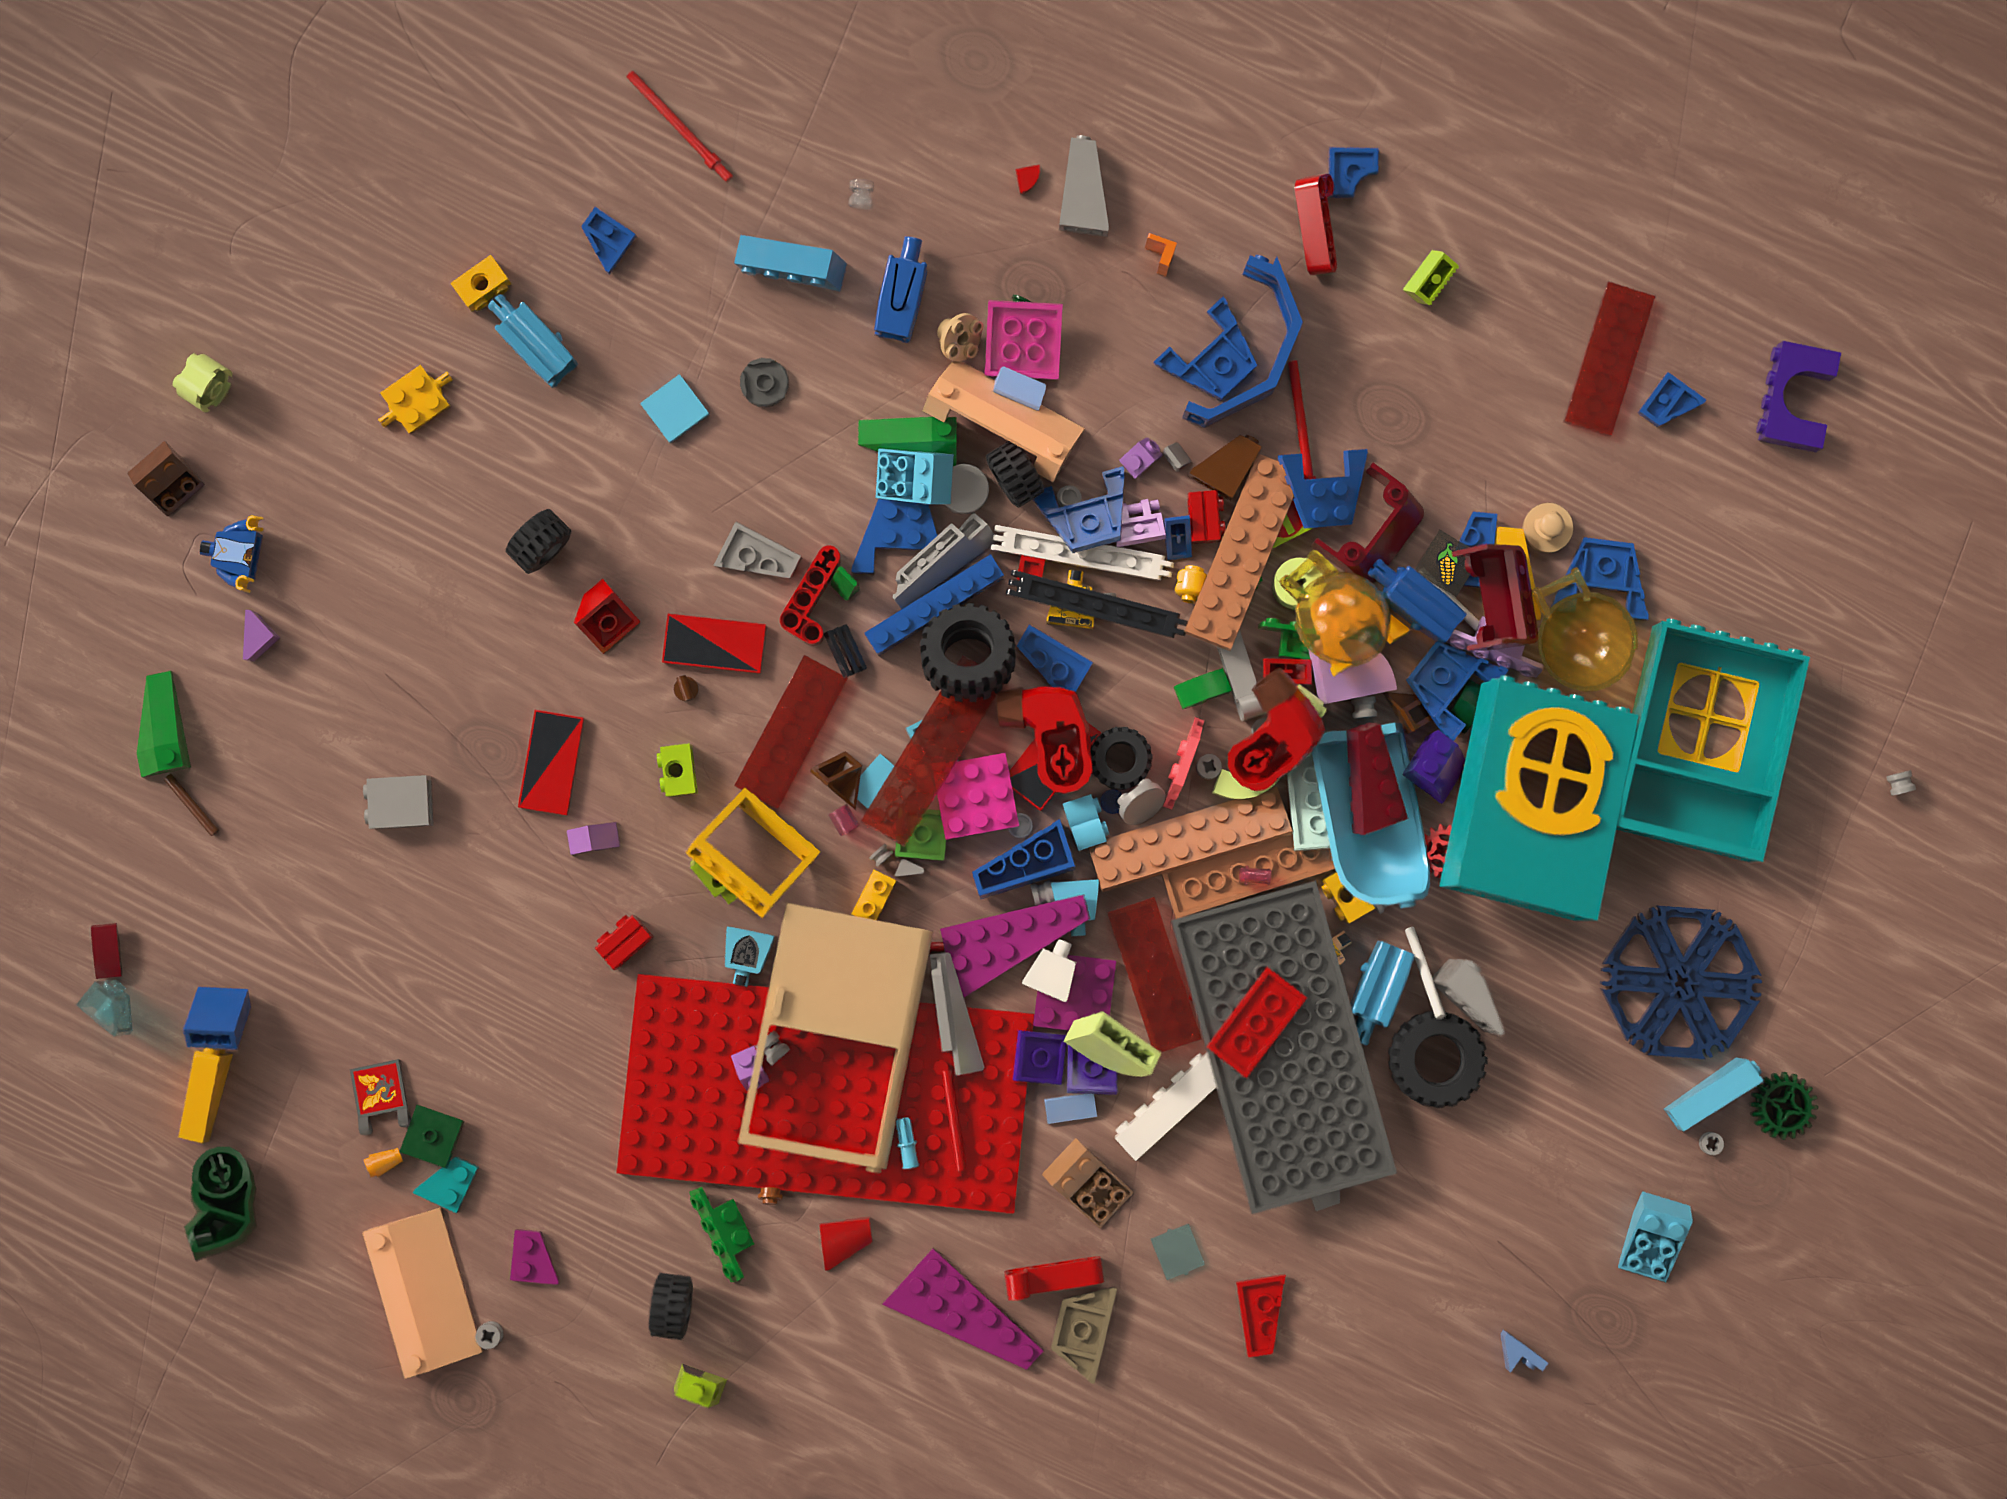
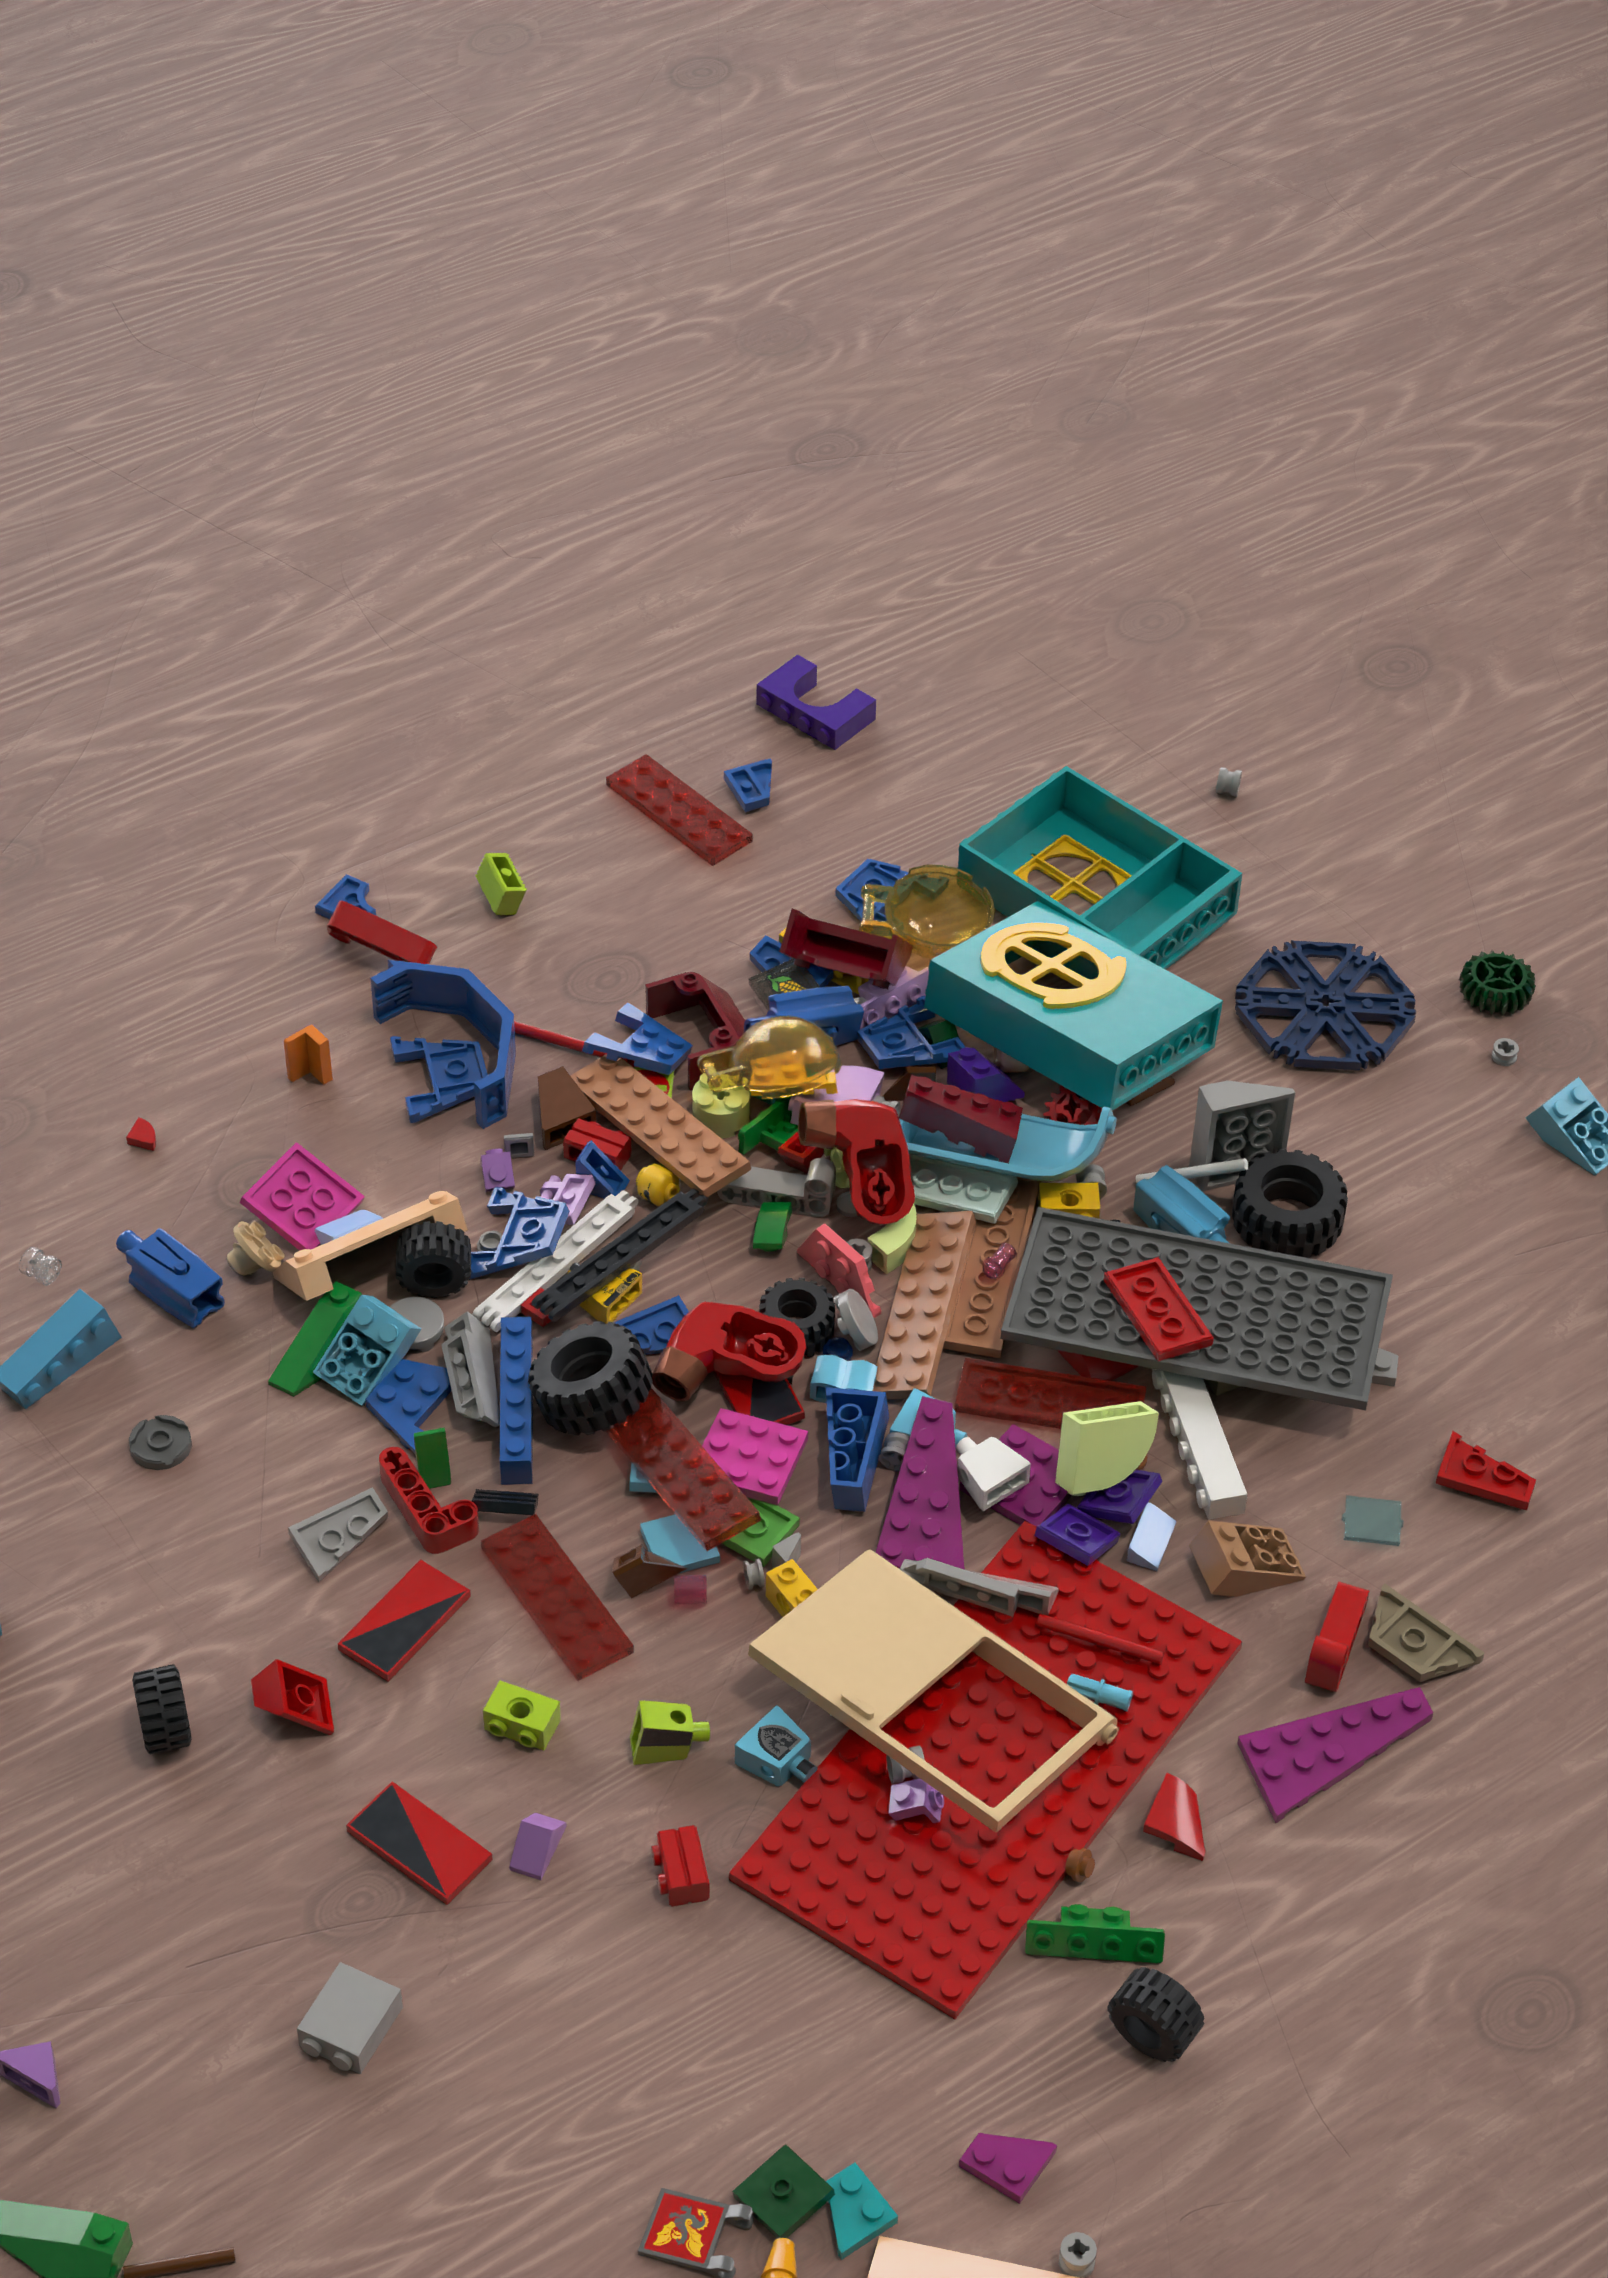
camera: 60 degrees left, 40 degrees down
medium azure tile [640,374,710,444] -> none
reddish brown plate [674,675,699,702] -> none
lime torso [674,1364,727,1408] -> none
yellow window [686,788,820,918] -> none
light grey piece [1008,813,1033,838] -> none
light grey slope [1059,135,1109,237] -> none
tan plate [1522,503,1573,553] -> none
medium azure slope [1664,1057,1763,1131] -> none

